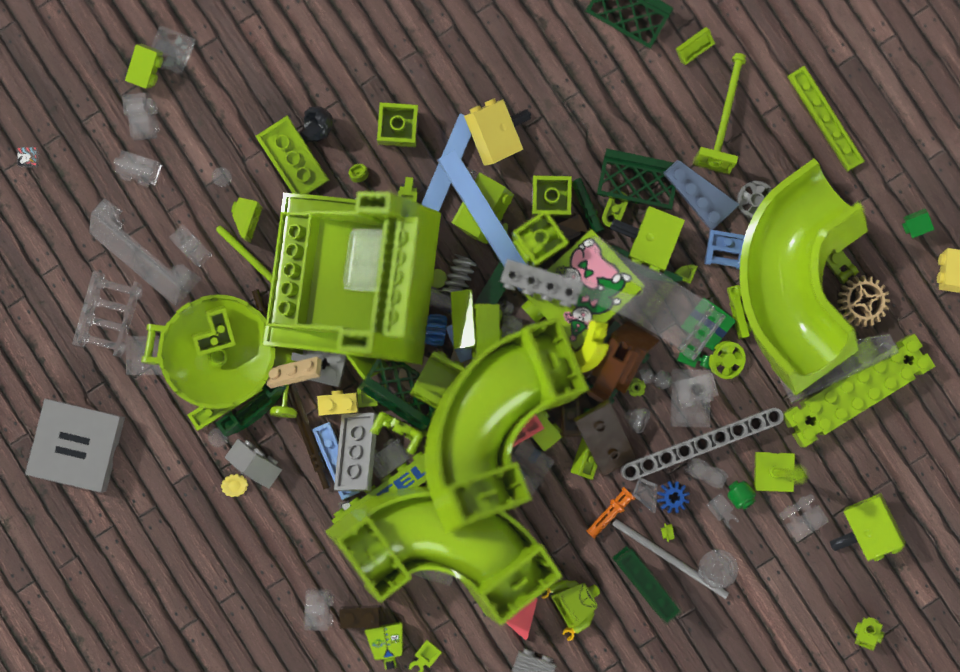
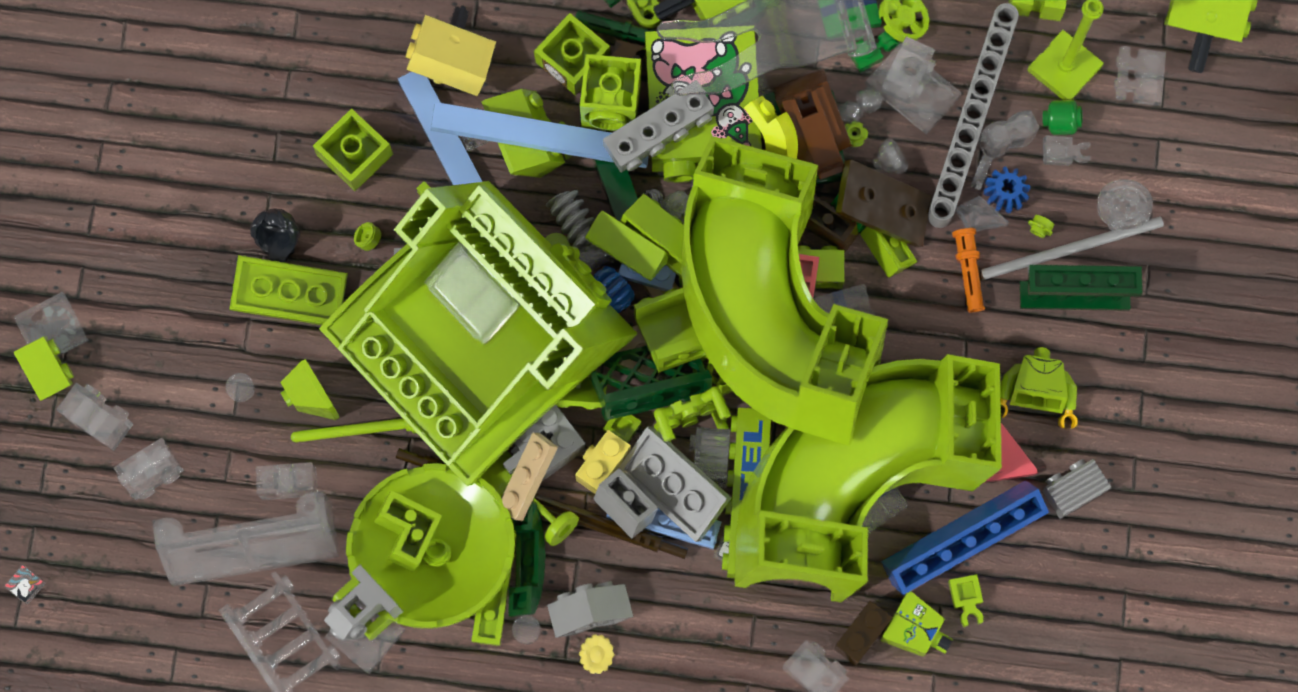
camera: 45 degrees left, 10 degrees down
none -> light grey tile [324,565,403,641]
none -> lime plate [550,243,612,309]
none -> light grey brick [593,468,658,538]
none -> blue brick [881,480,1049,595]
none -> clear tile [971,155,993,190]

